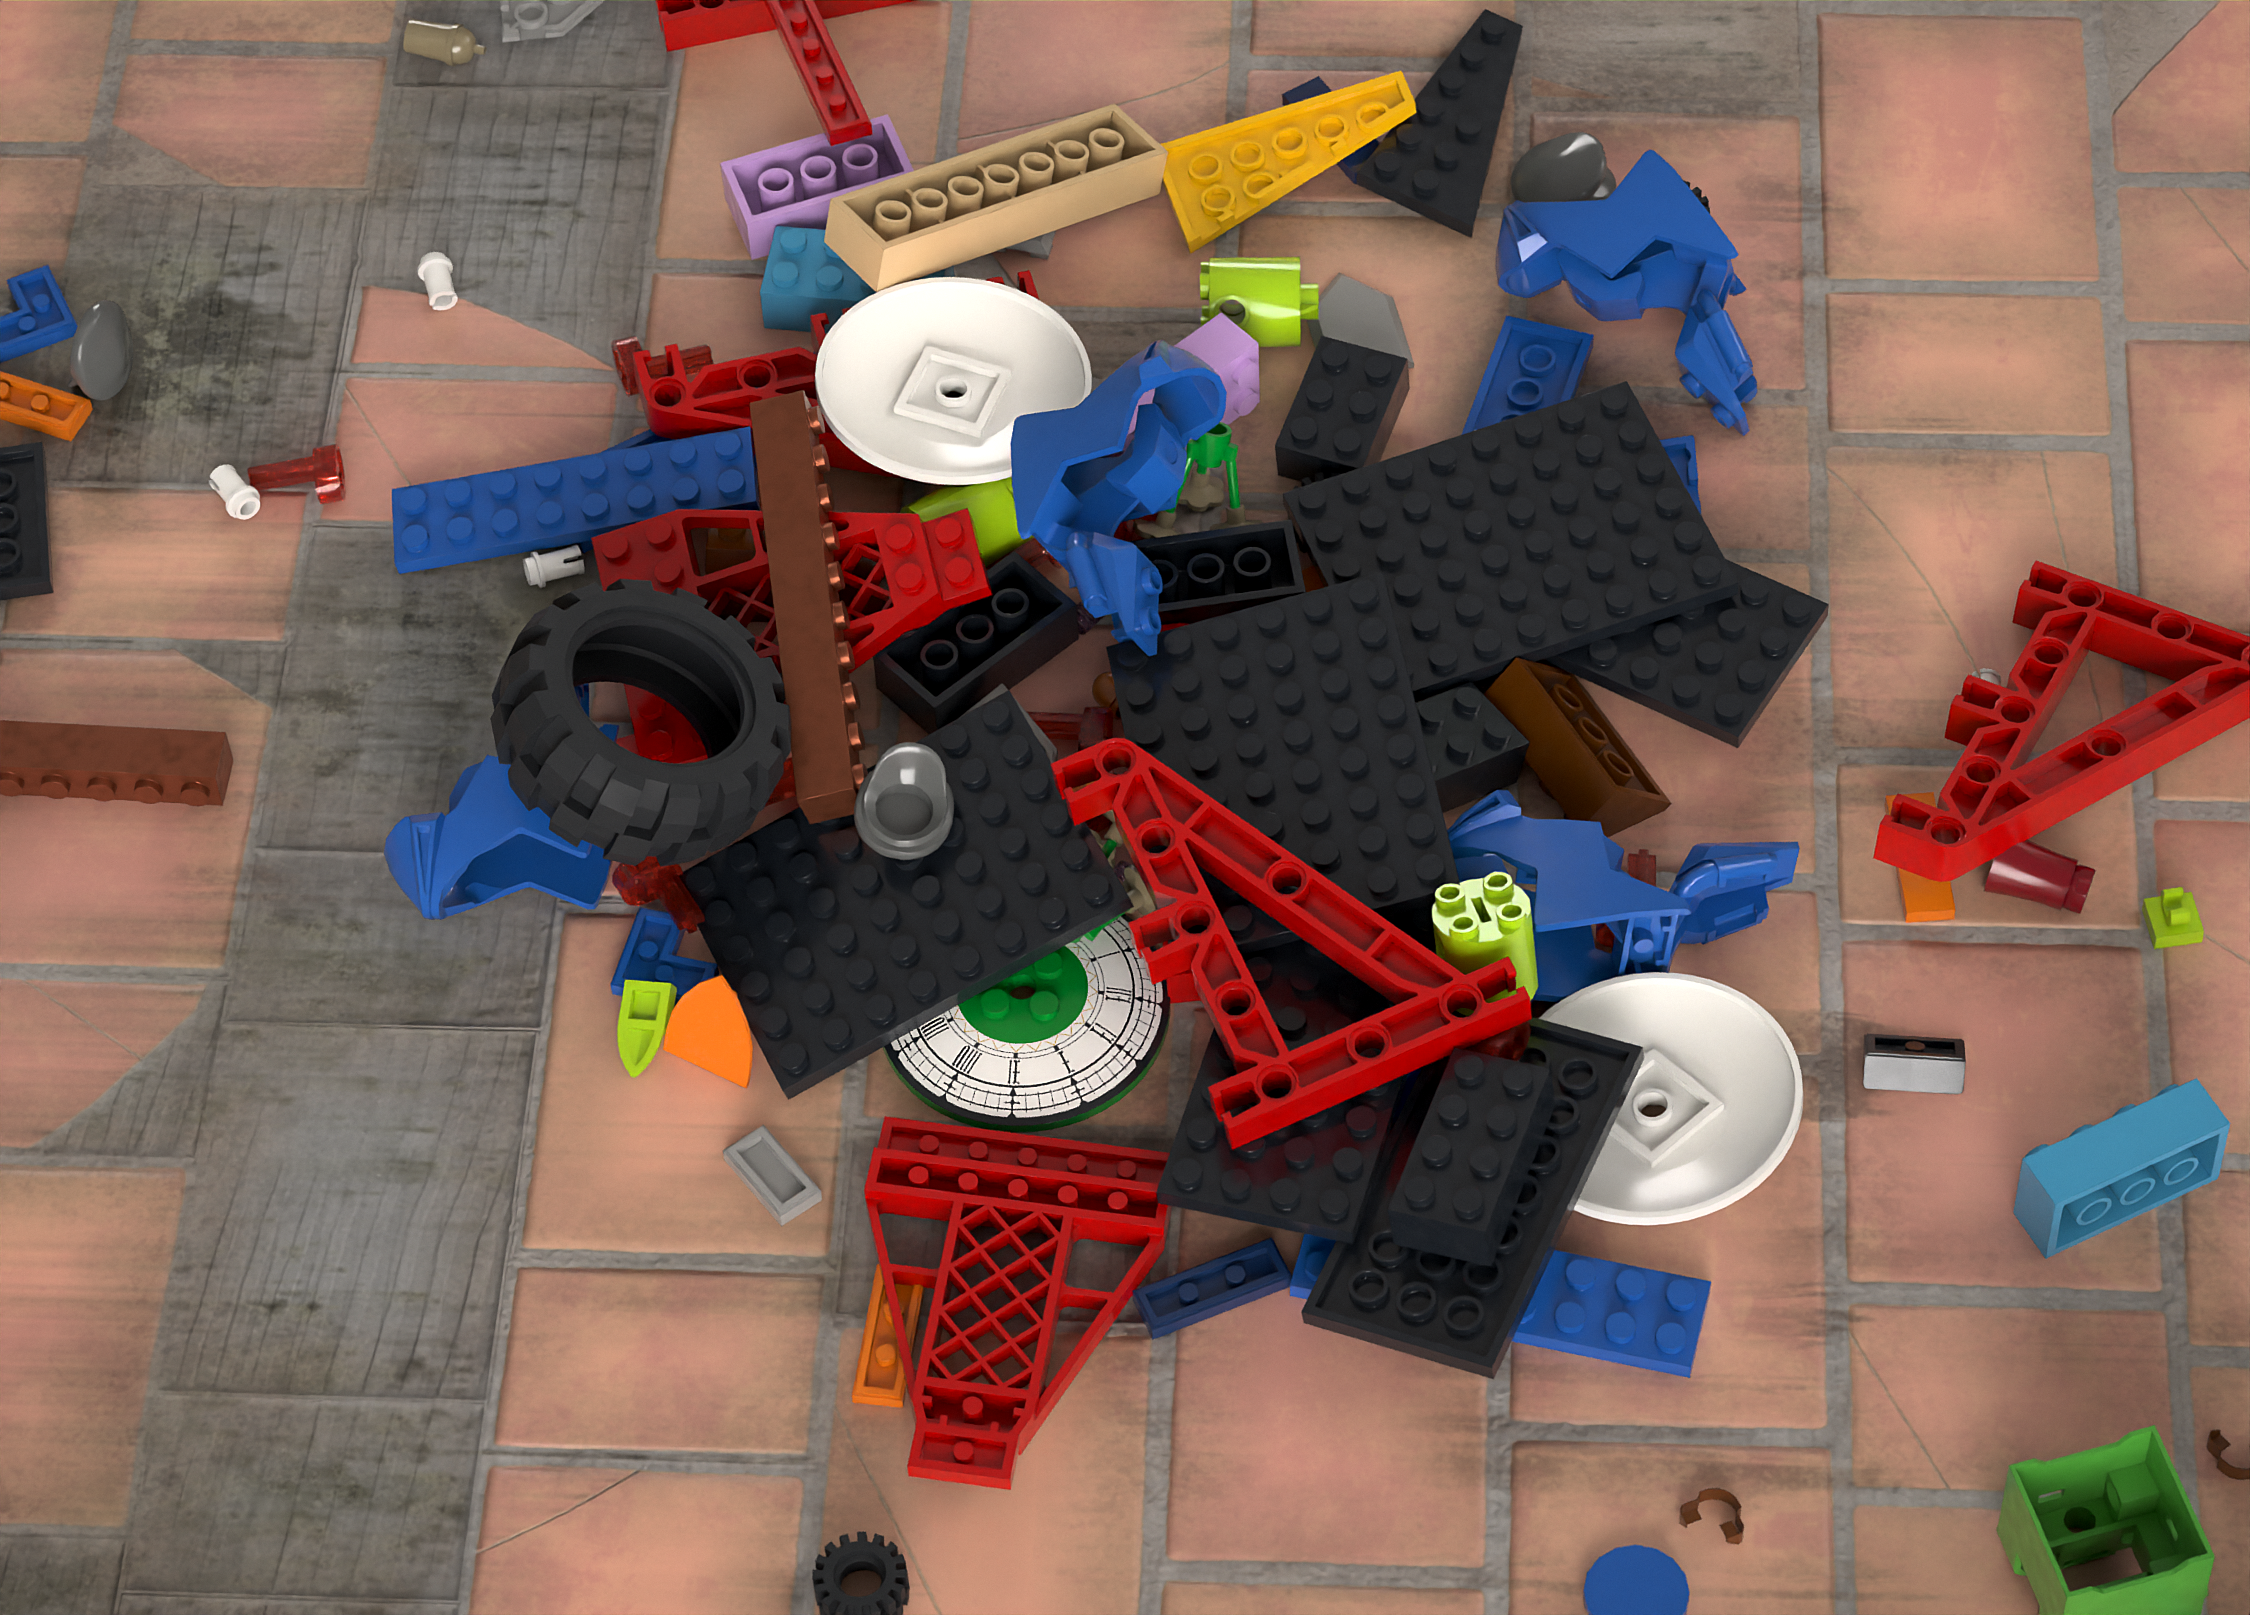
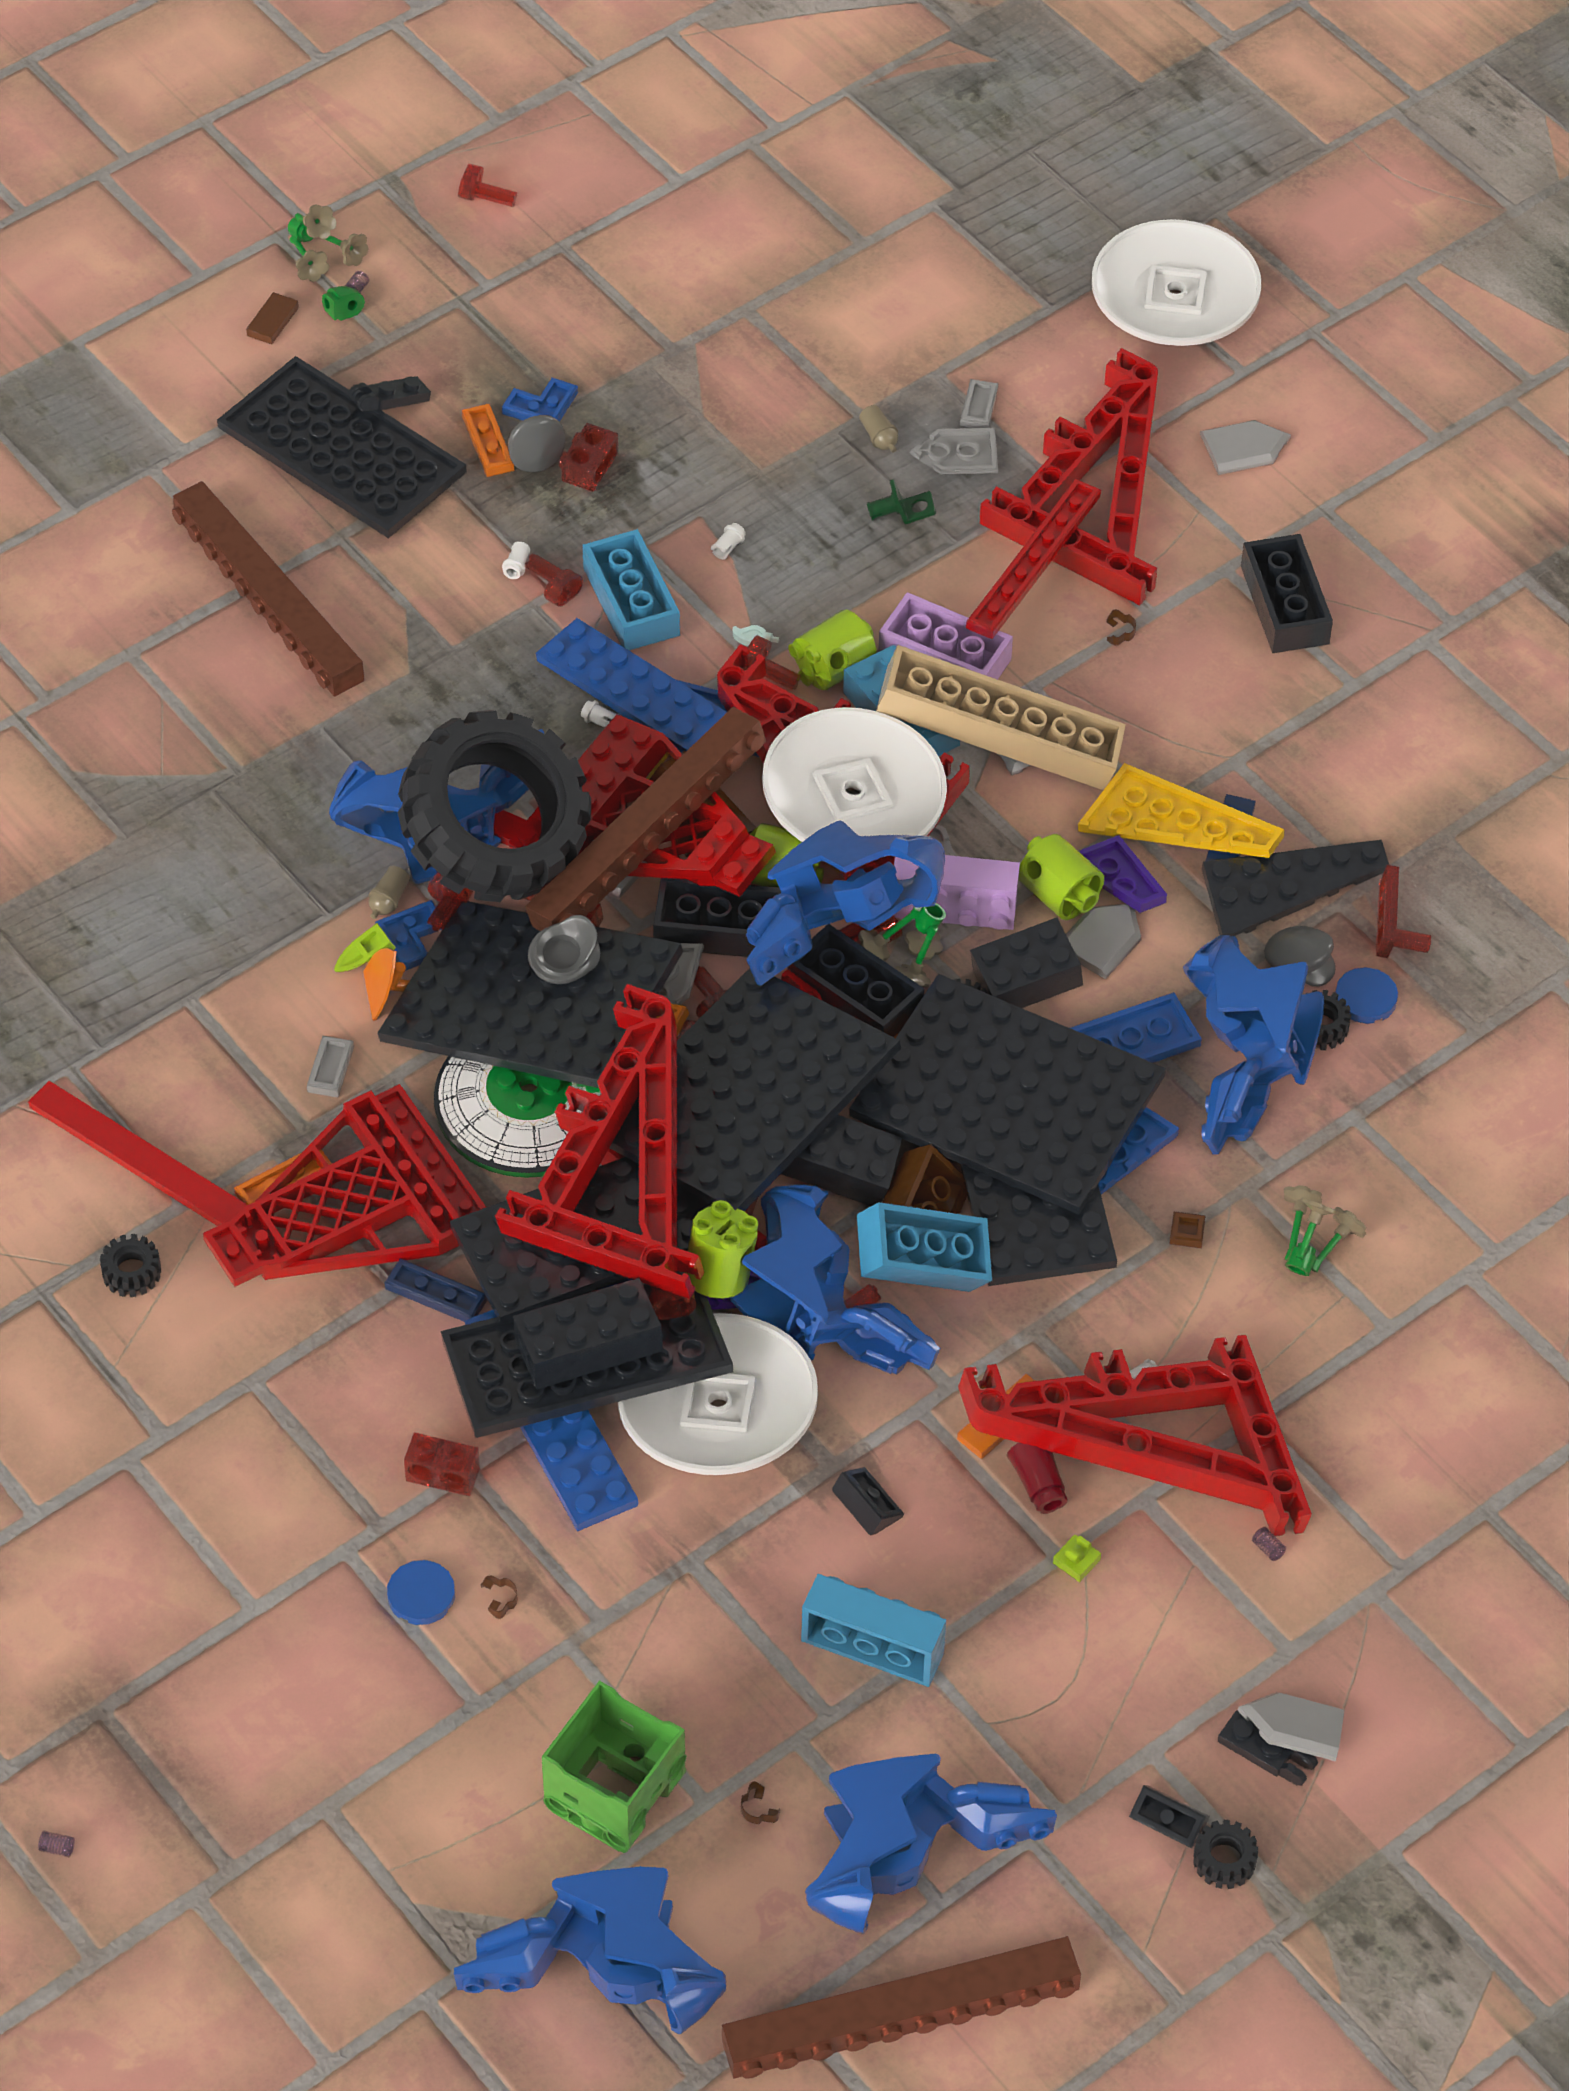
camera: 45 degrees right, 0 degrees up
none -> red tile [28,1081,247,1226]
none -> dark tan piece [369,866,410,919]
none -> clear red brick [404,1432,480,1496]
none -> clear red brick [559,423,618,492]
none -> dark azure brick [582,529,680,650]
none -> light aqua piece [732,625,779,647]
none -> lime cylinder [788,609,876,690]
none -> dark azure brick [857,1202,992,1292]
none -> dark green bracket [867,479,936,525]
none -> dark purple wing [1079,835,1167,913]
none -> reddish brown piece [1106,609,1136,646]
none -> reddish brown tile [1169,1211,1206,1248]
none -> plant [1284,1185,1366,1276]
none -> blue tile [1335,967,1398,1024]
none -> clear red piece [1376,865,1431,958]

